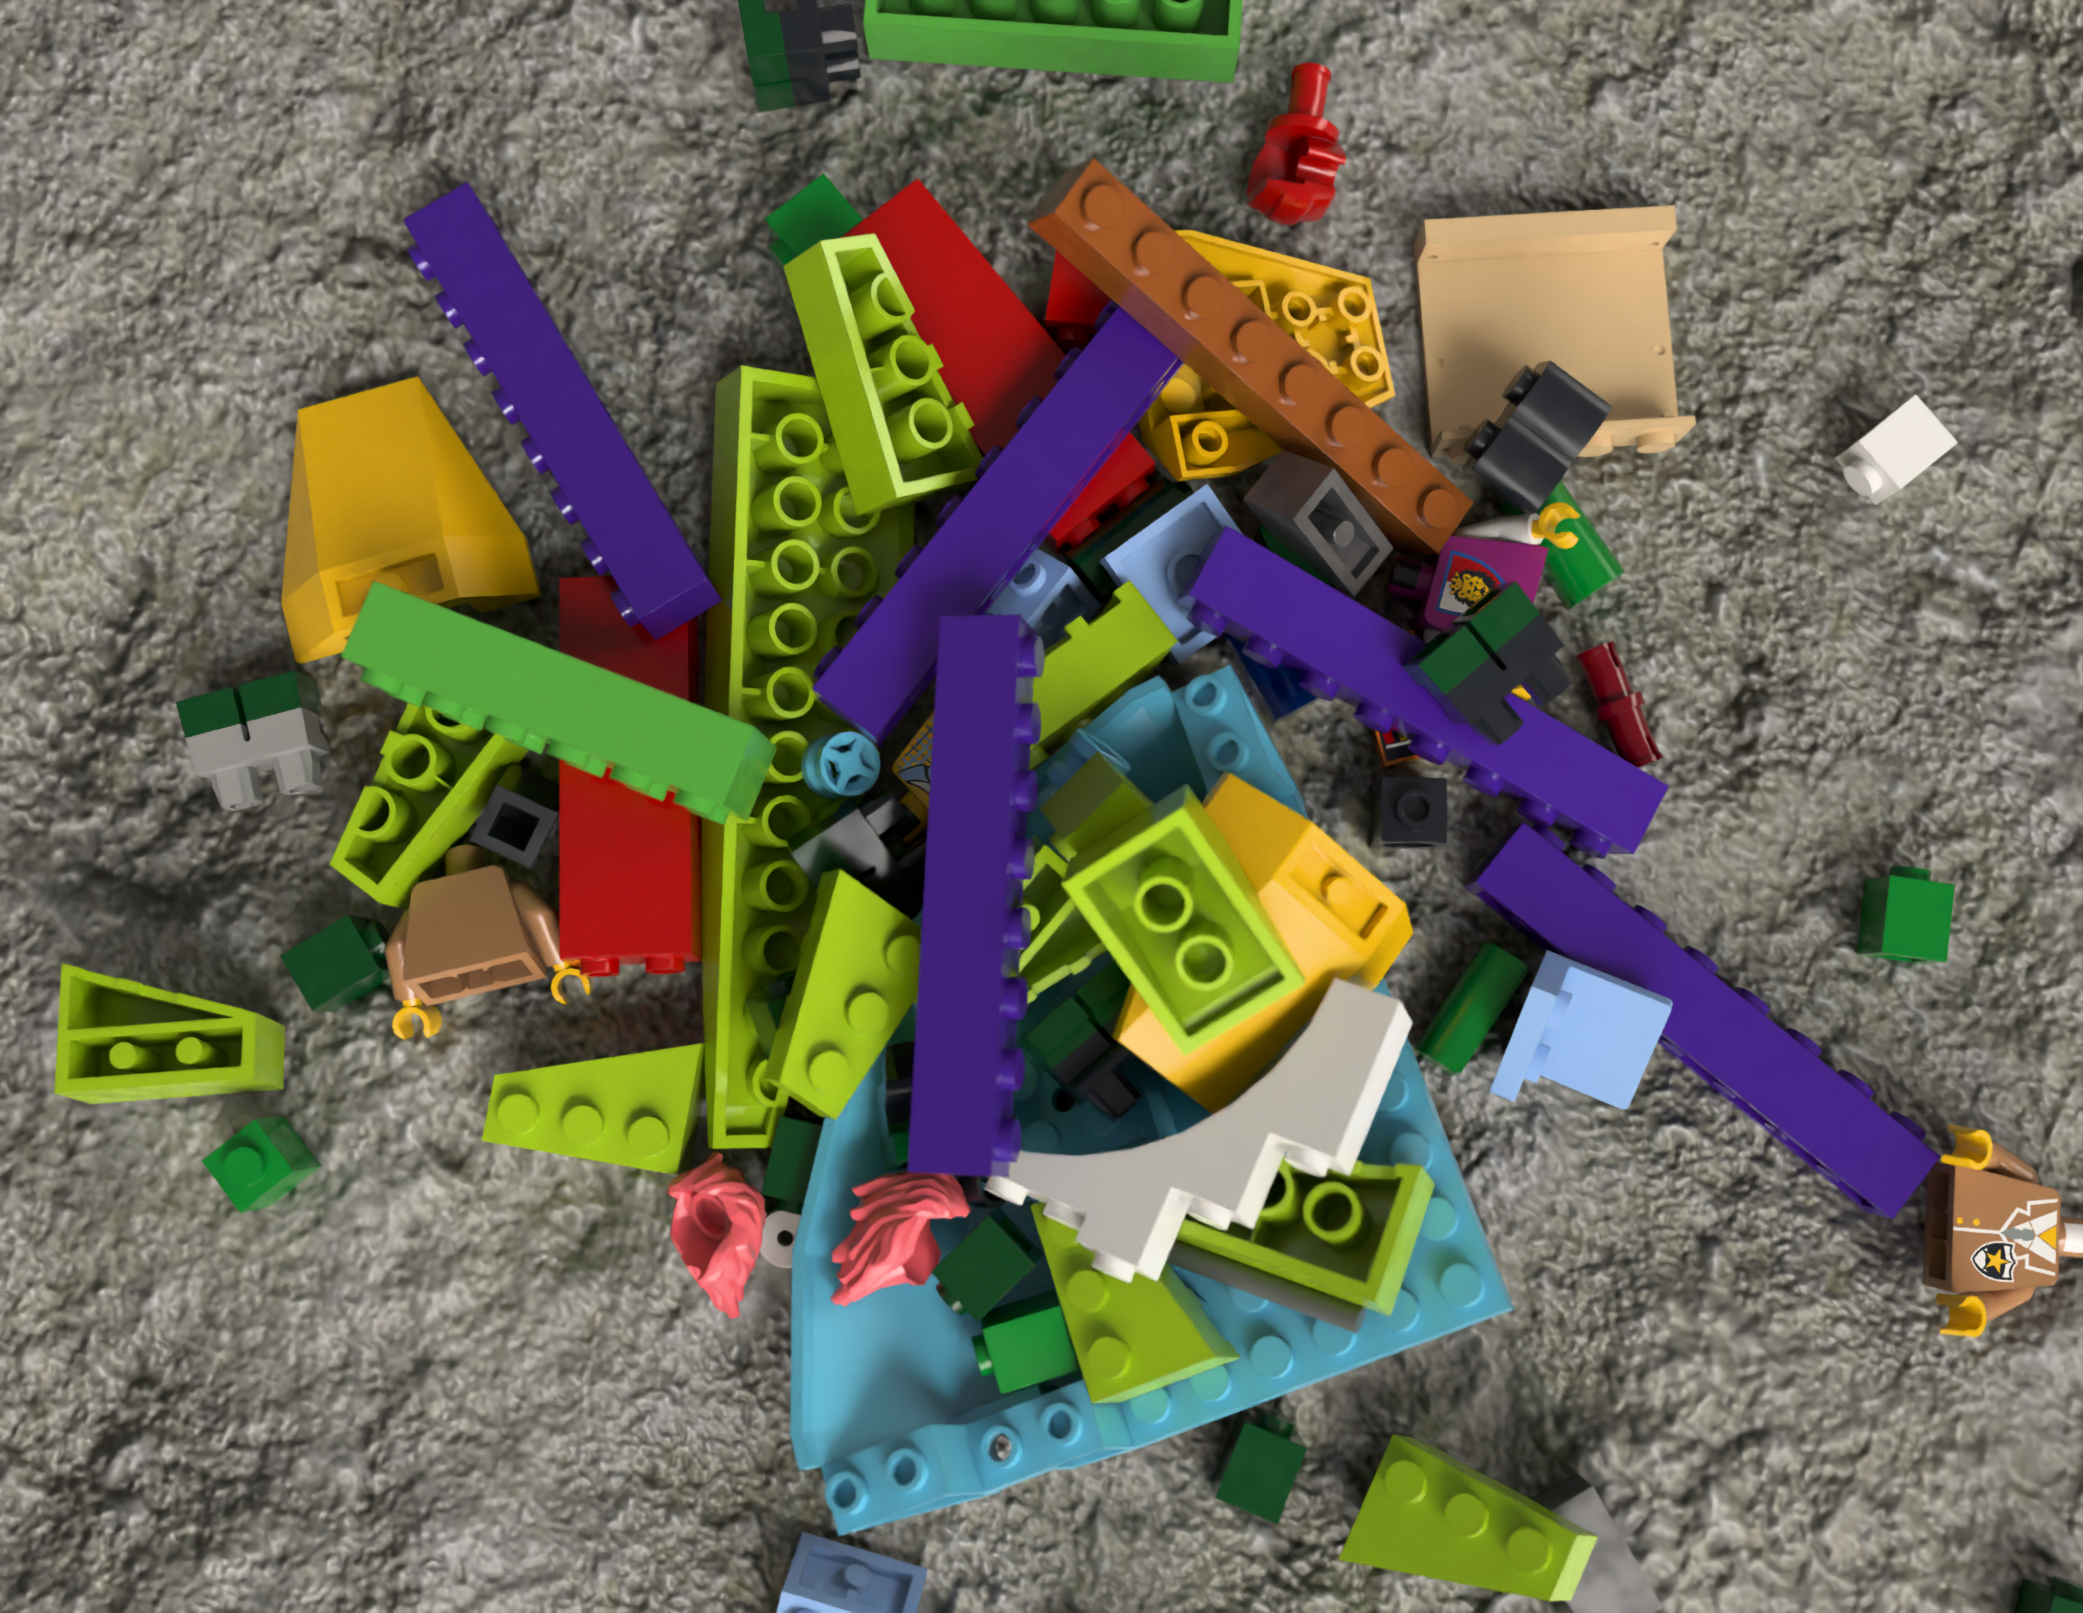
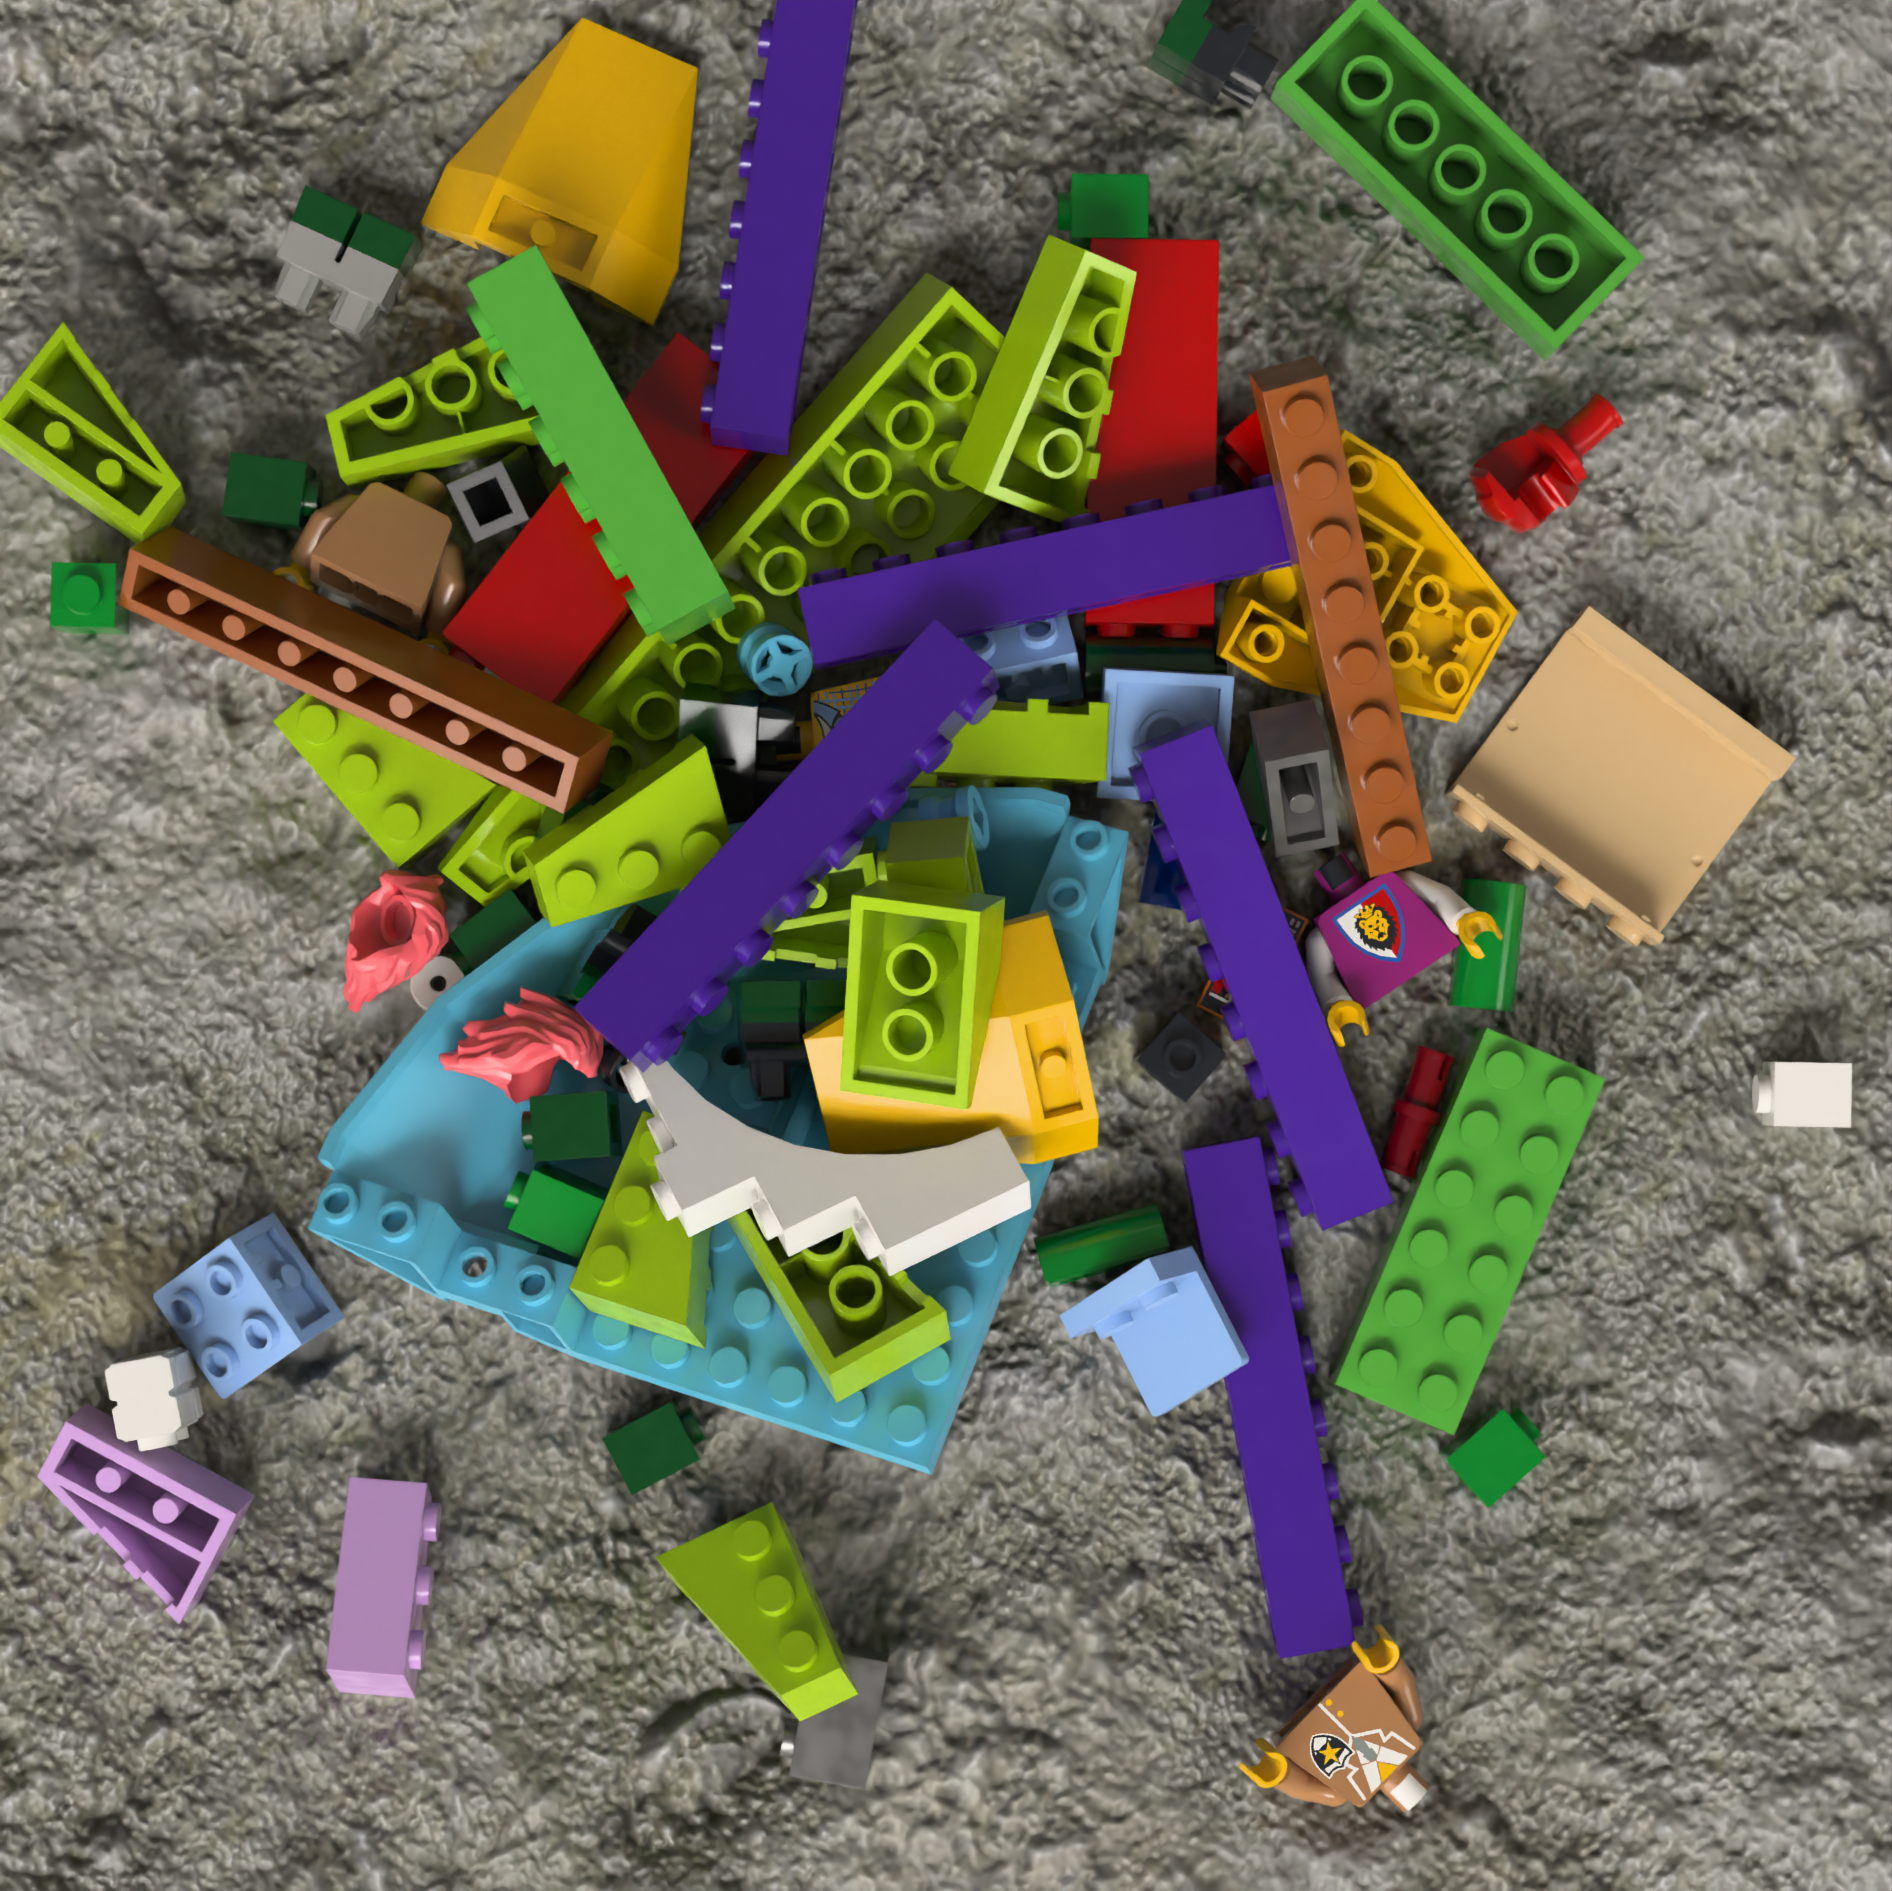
camera: 35 degrees right, 5 degrees up
dark grey bar [1167,1239,1366,1334] -> none
hips [1402,581,1572,745] -> none
black brick [1462,360,1612,514] -> none
none -> dark orange brick [118,526,614,814]
none -> bright green brick [1328,1028,1606,1435]

